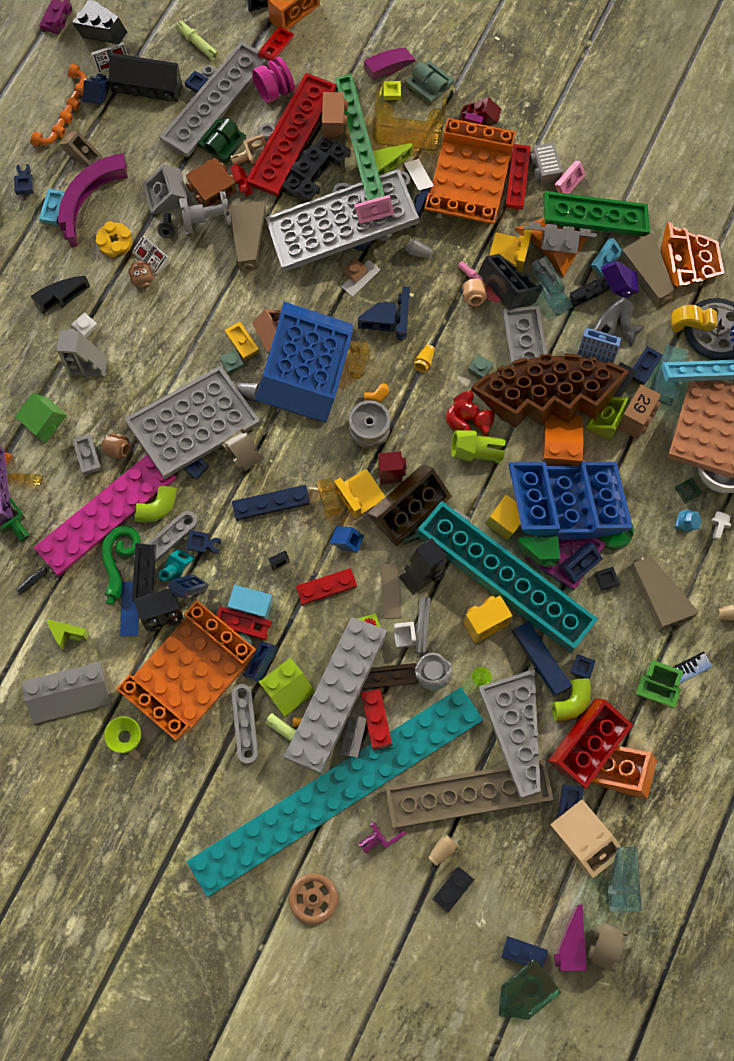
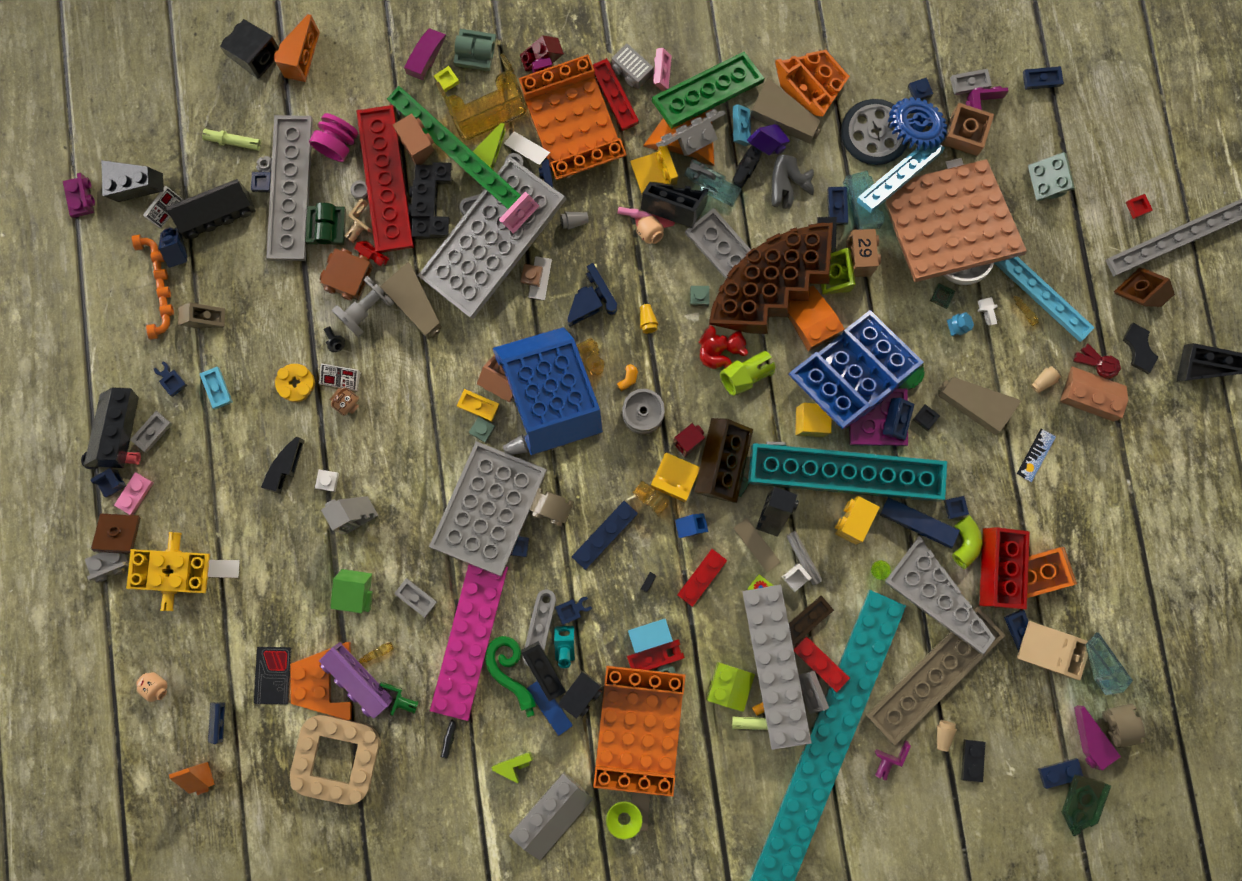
camera: 35 degrees left, 10 degrees up
magenta arch [58,153,128,247] -> none
medium nougat head [102,433,131,459] -> none
lime cylinder [134,486,177,523] -> none
light grey slope [143,164,188,214] -> none
dark blue plate [168,574,209,598] -> none
light grey plate [232,684,258,764] -> none
dark blue plate [243,641,278,682] -> none
red plate [258,26,294,62] -> none
medium nougat plate [288,873,338,925] -> none
light grey piece [415,653,452,691] -> none
green slope [517,536,560,567] -> none
medium blue brick [577,328,621,363] -> none
bright green plate [635,660,683,709] -> none
yellow animal [671,305,717,333] -> none

